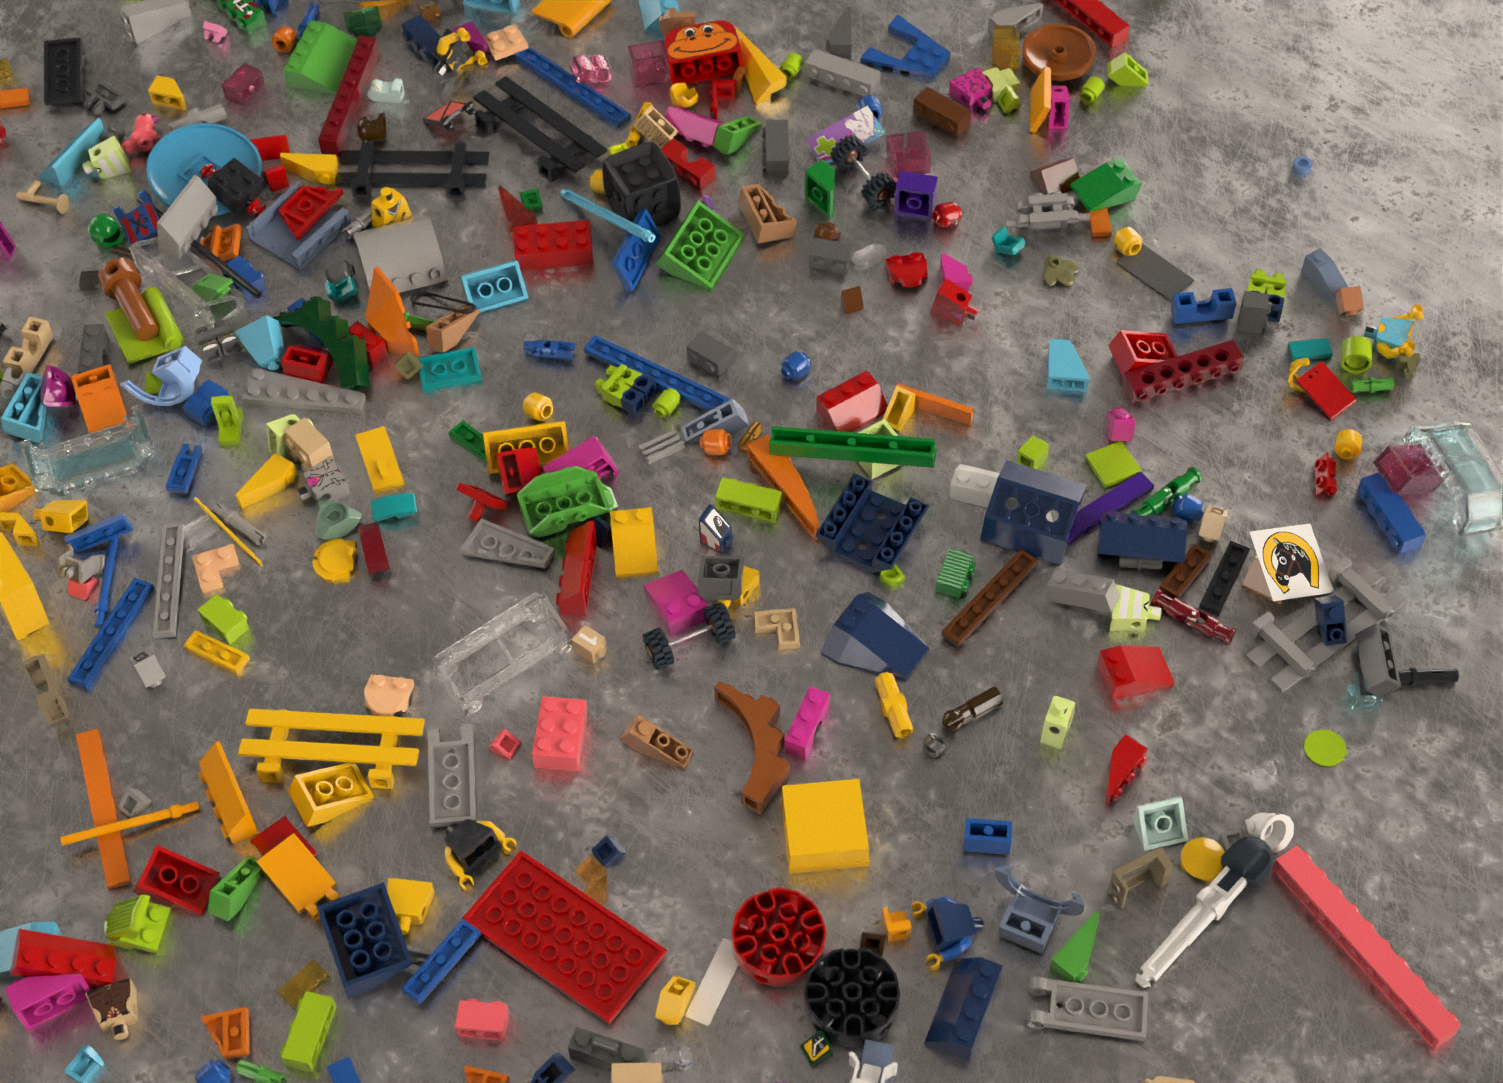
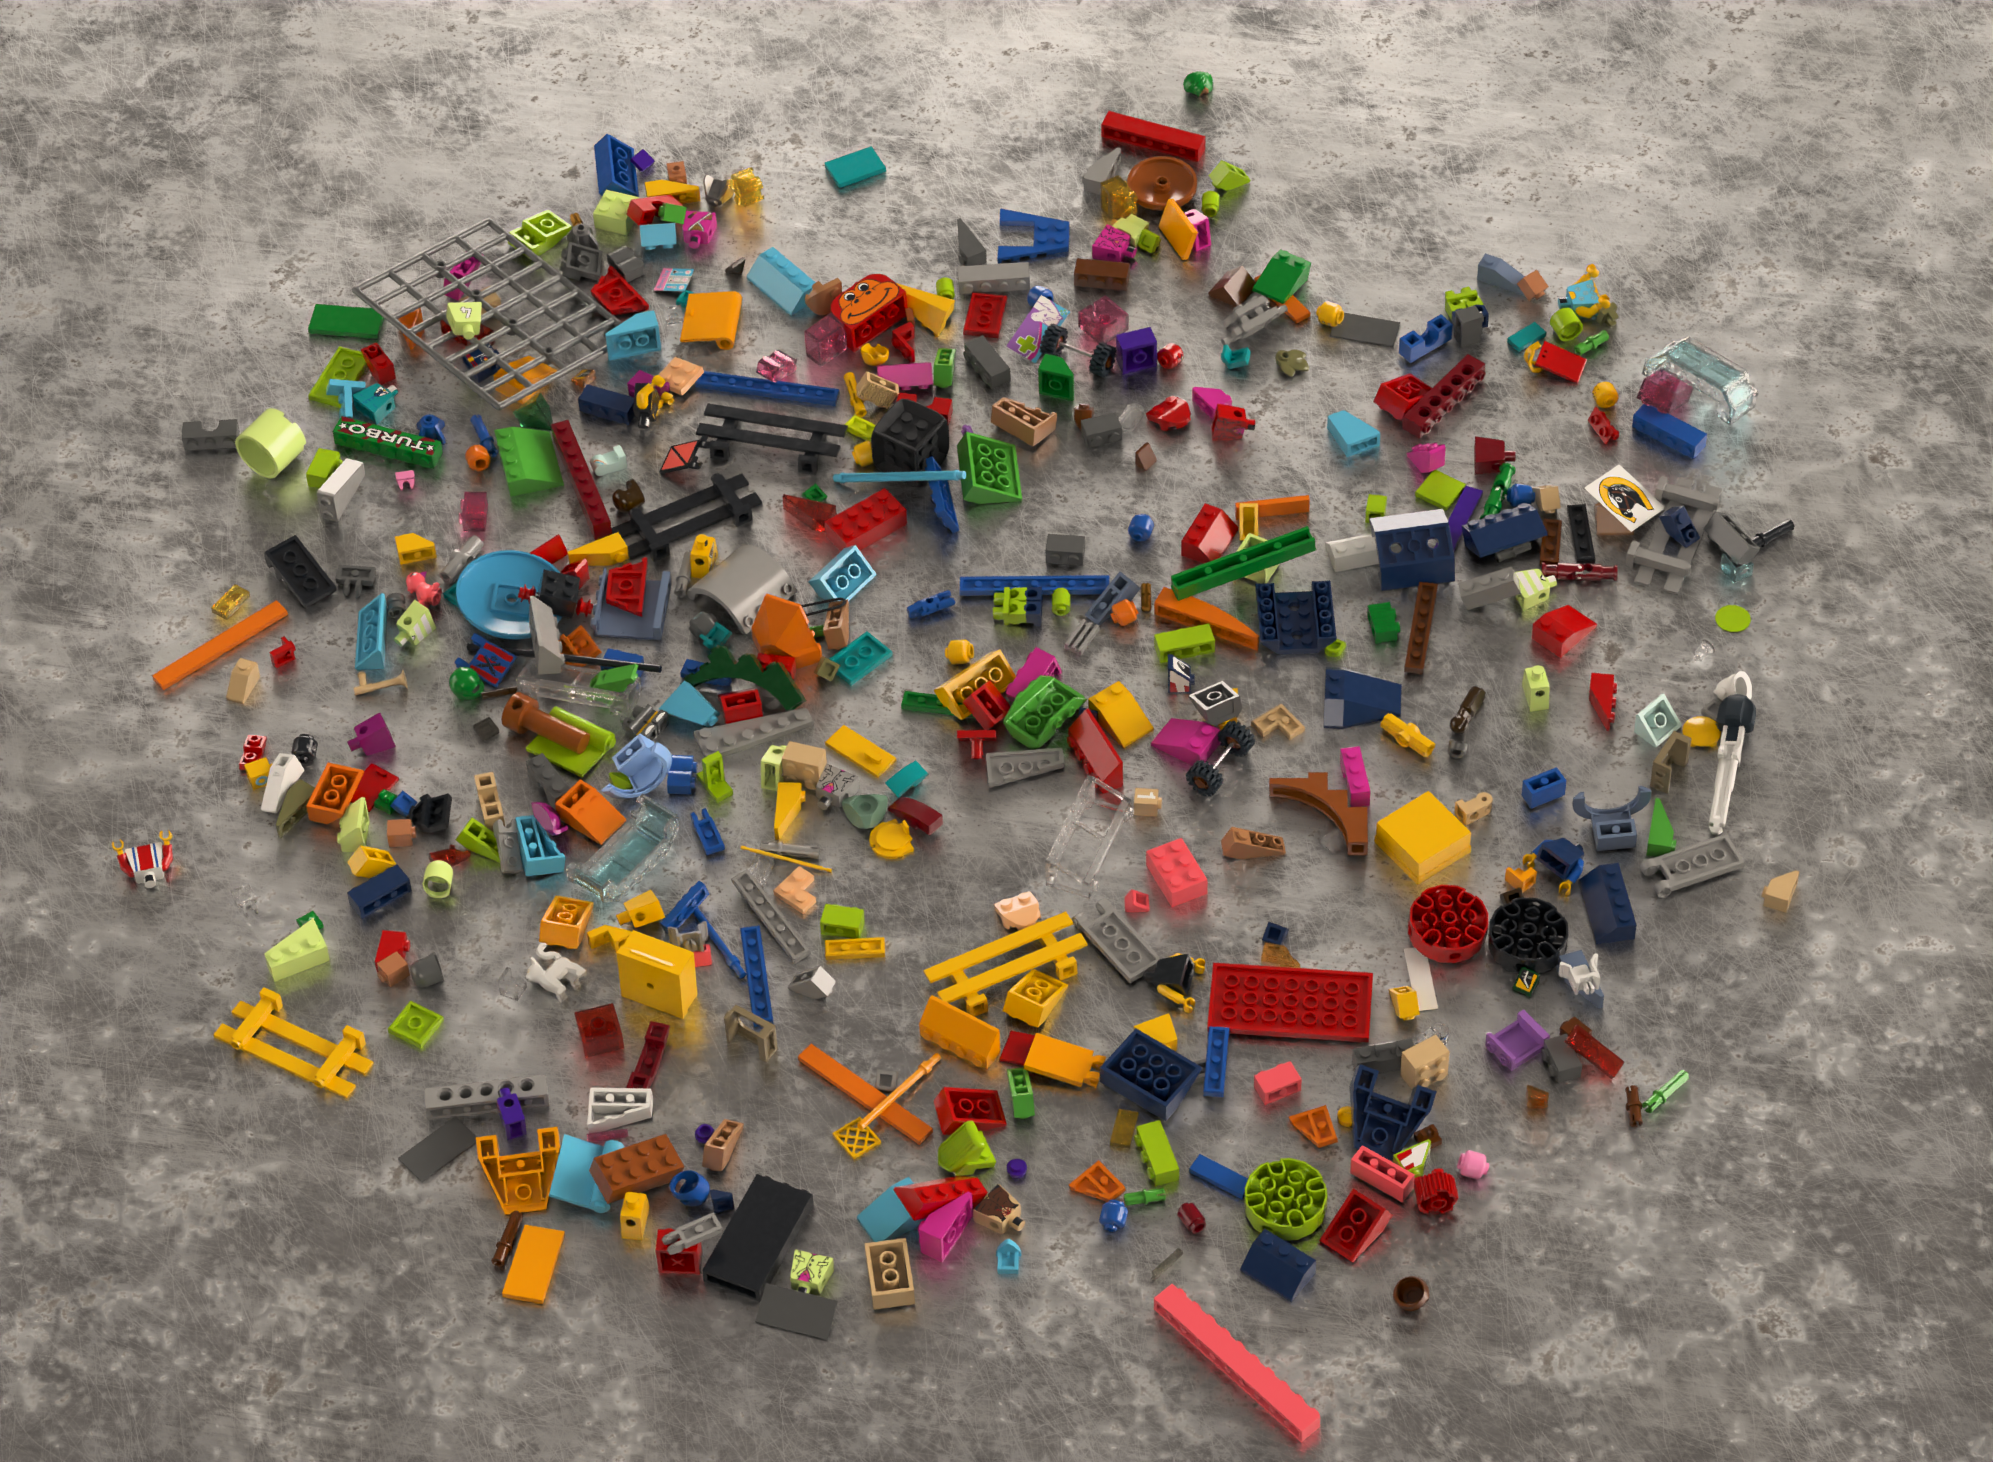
camera: 30 degrees left, 5 degrees down
coral brick [1272,845,1461,1050] -> none
medium blue tile [1292,156,1312,175] -> none
none -> yellow window [832,1117,881,1160]
none -> red tile [963,292,1007,338]
none -> dark purple plate [1007,1159,1027,1179]
none -> tan leg [1454,792,1493,826]
none -> dark red torso [1474,436,1516,475]

